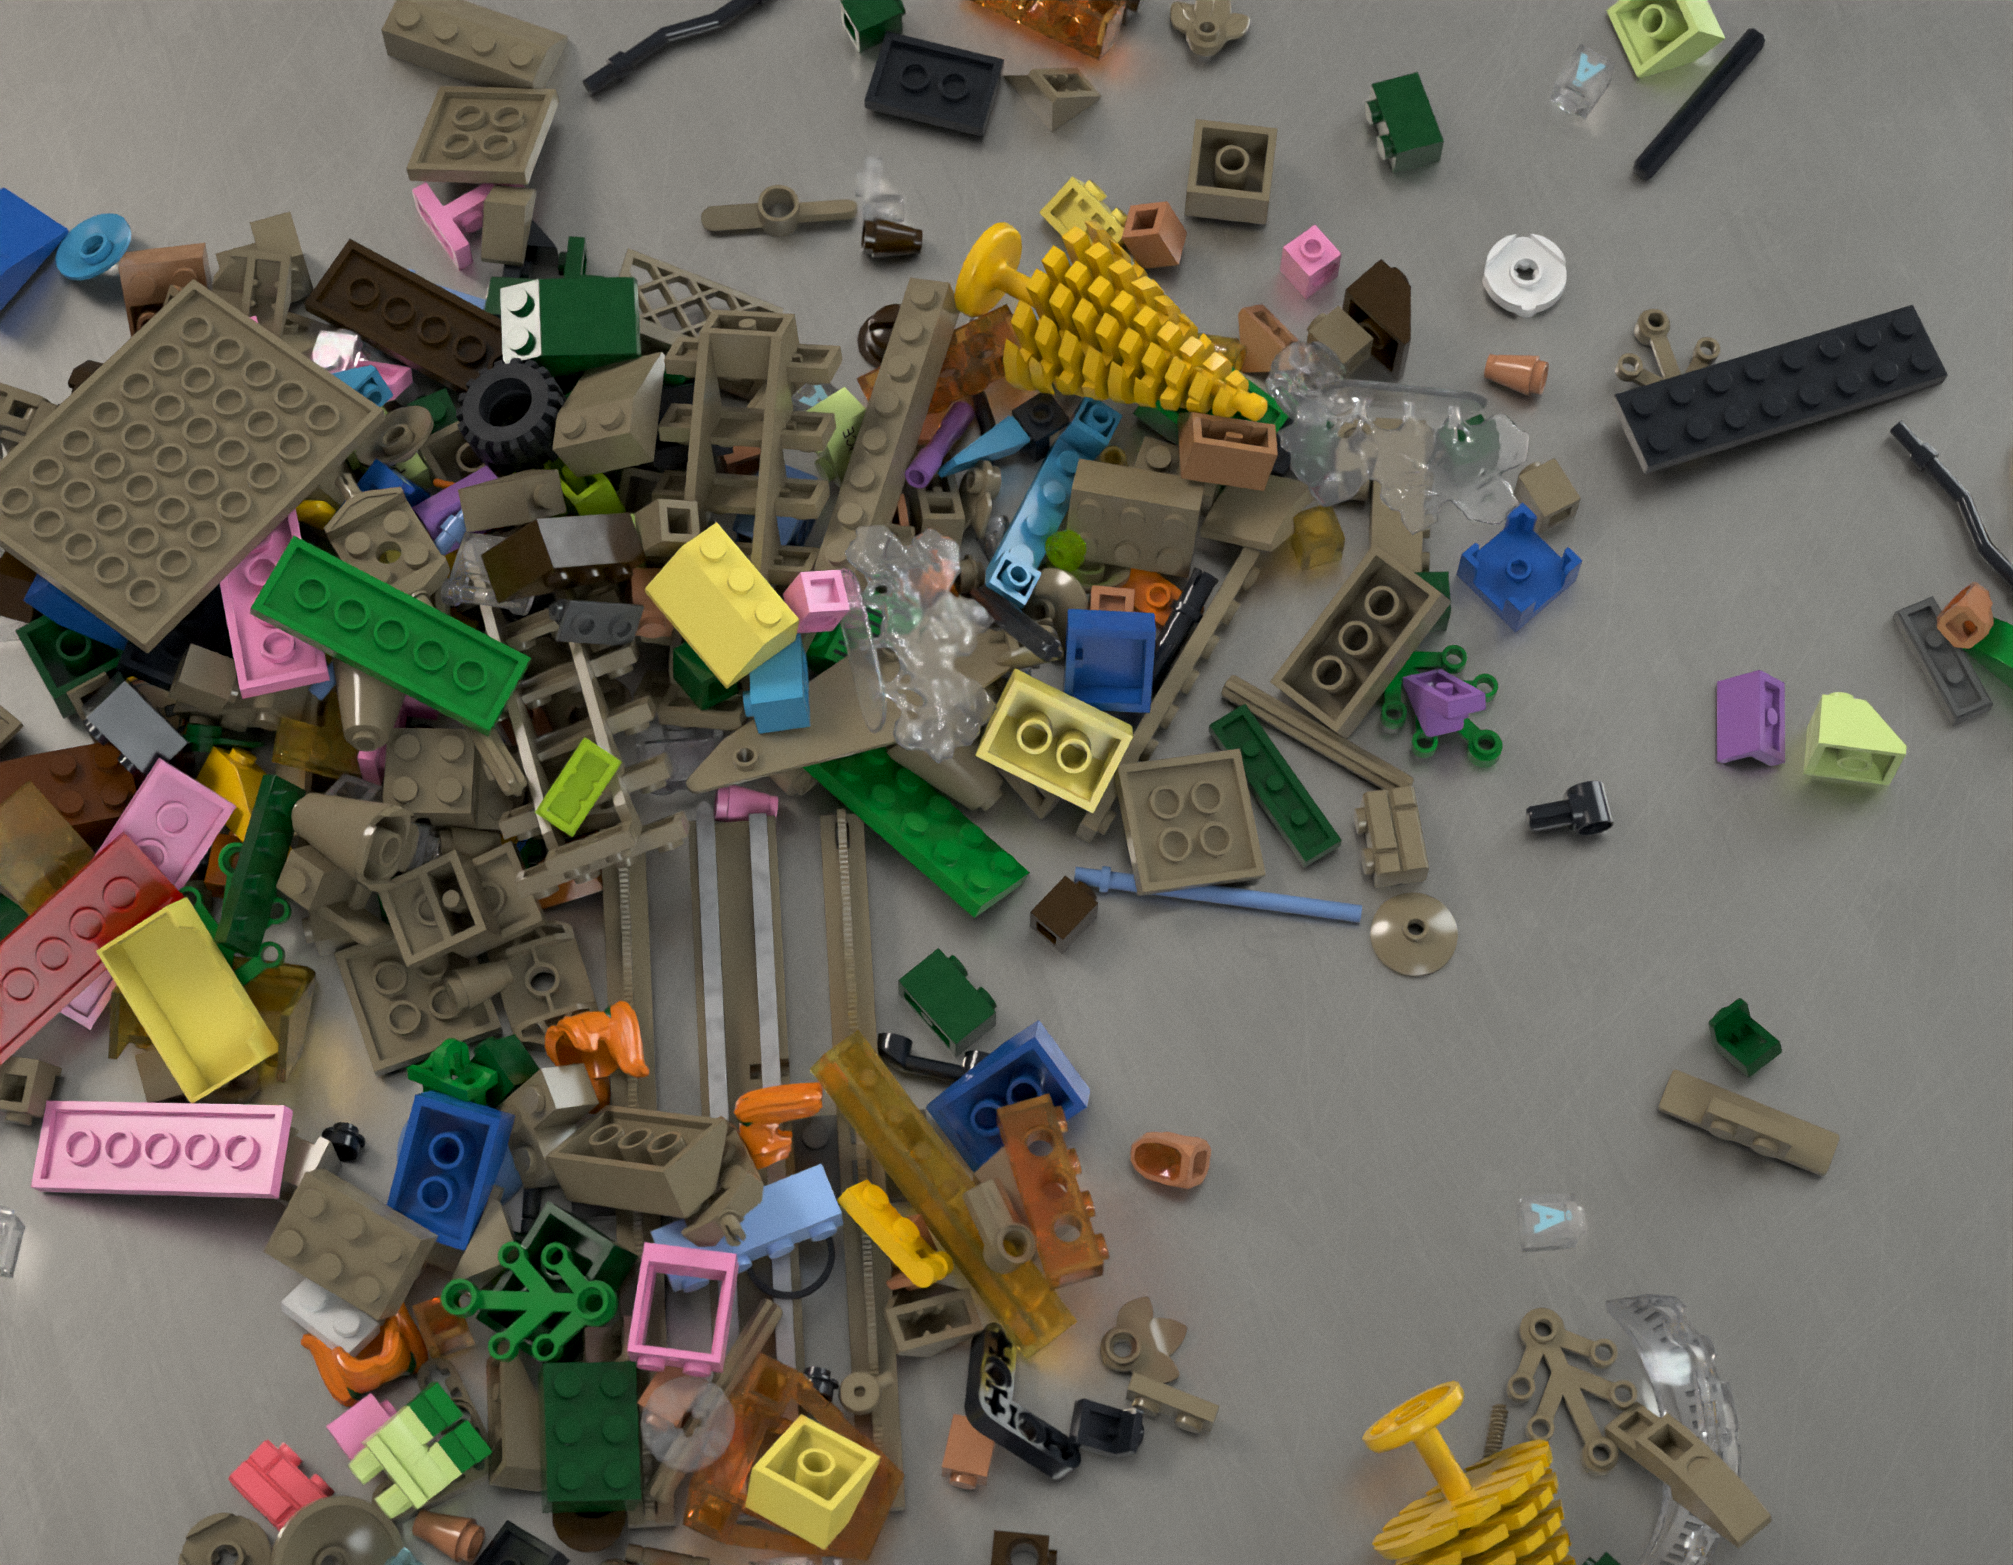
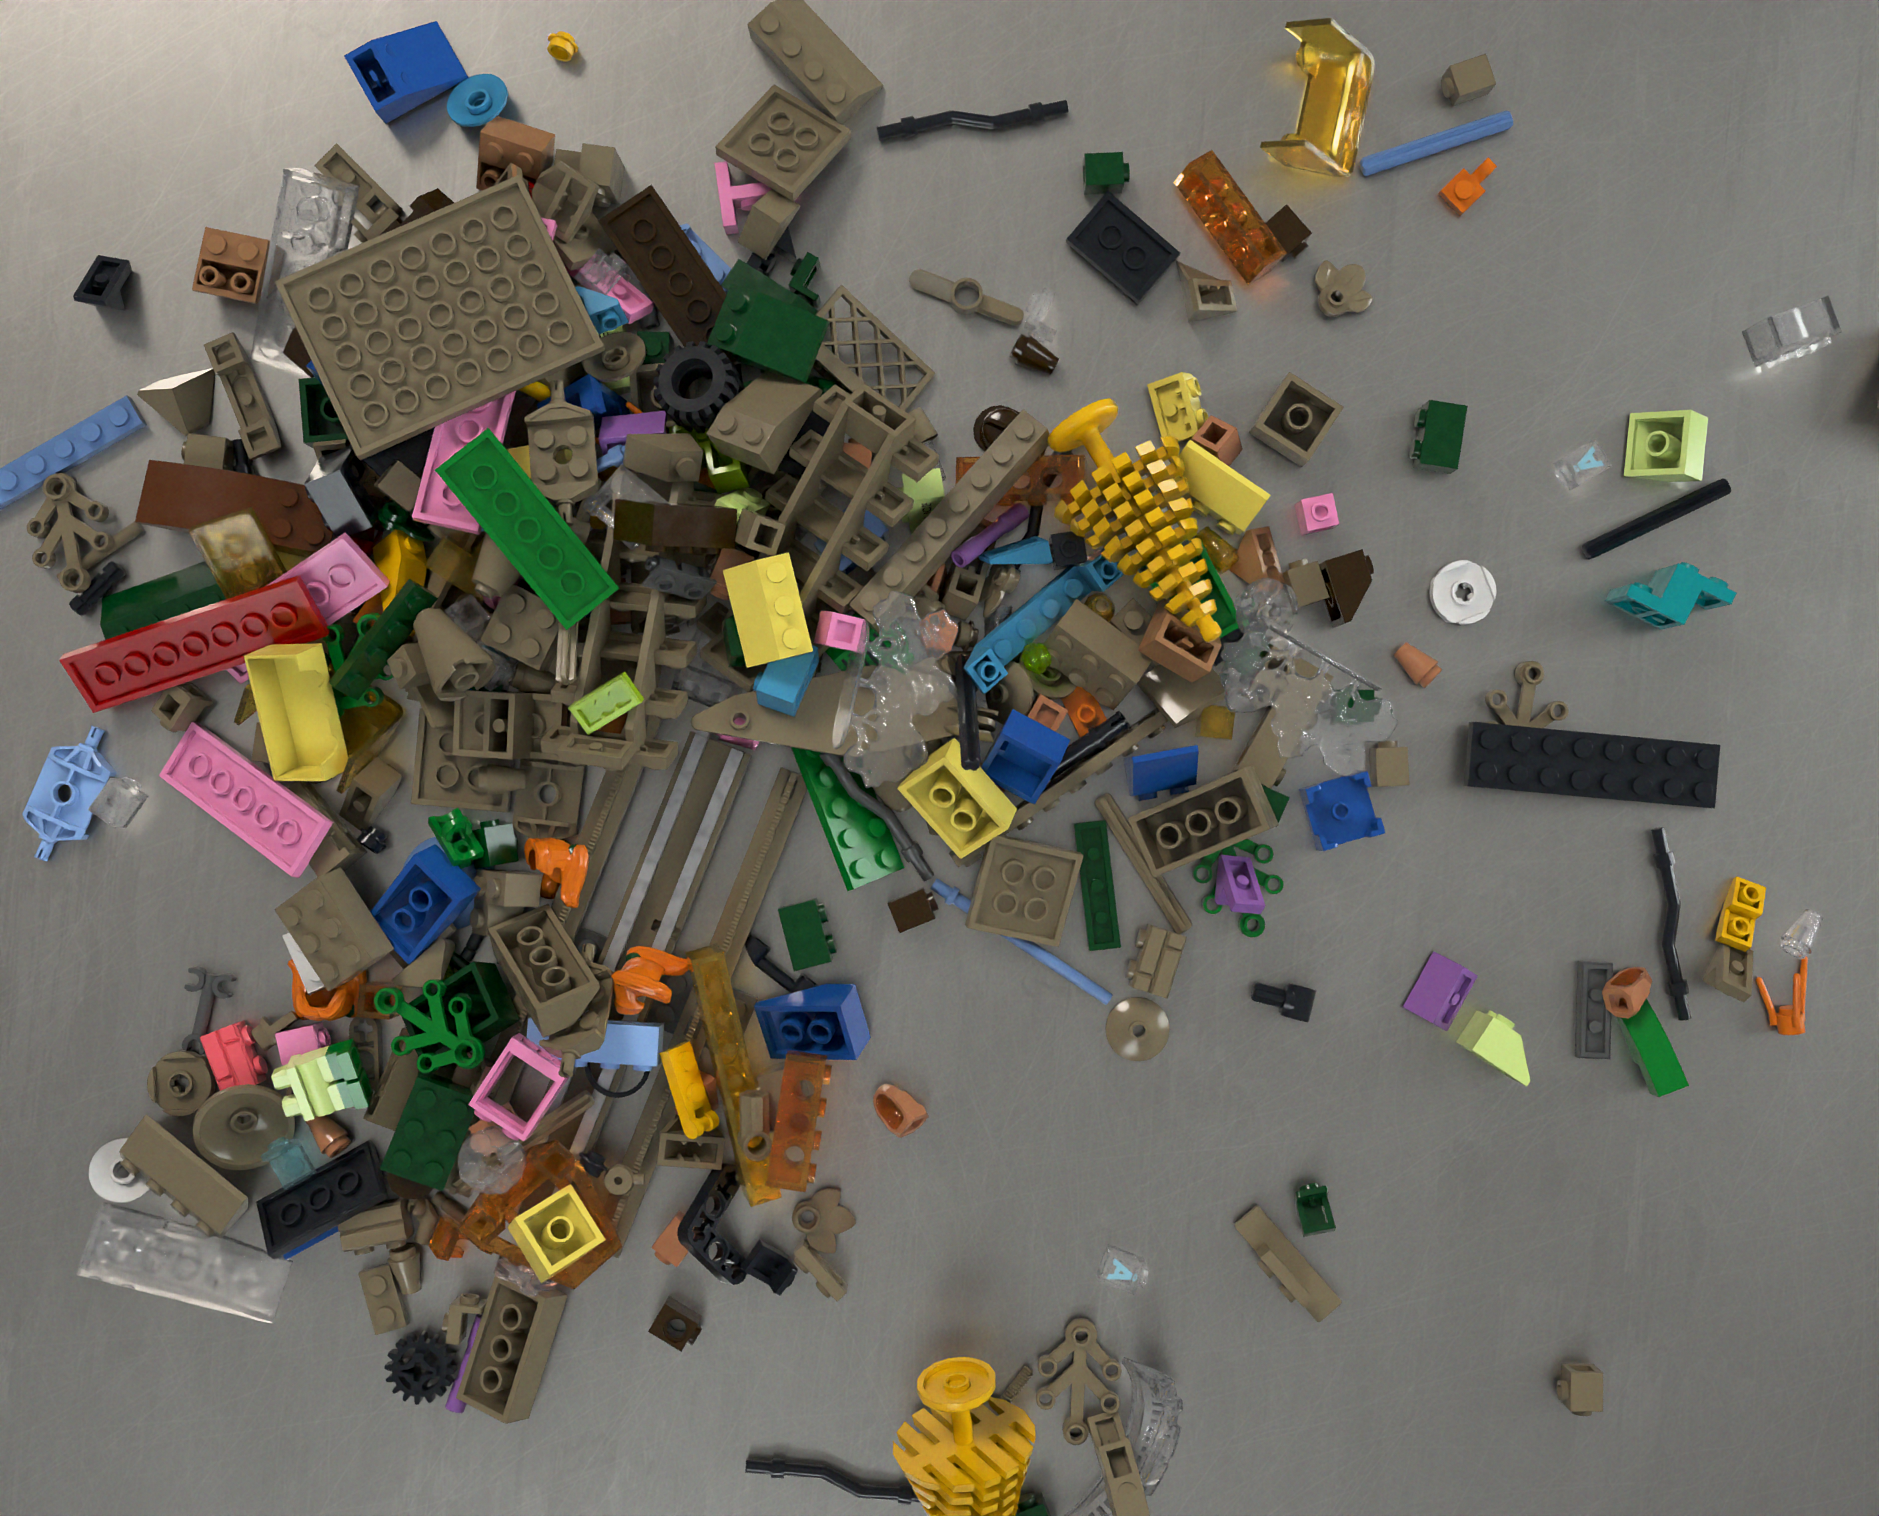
camera: 25 degrees right, 20 degrees up
none -> dark grey bar [182,967,237,1054]
none -> dark tan piece [251,1011,299,1051]
none -> dark tan slope [339,757,402,830]
none -> yellow plate [547,31,578,62]
none -> dark grey bar [819,752,934,881]
none -> blue slope [1123,745,1199,801]
none -> light yellow slope [1174,440,1271,535]
none -> teal bracket [1605,562,1737,630]

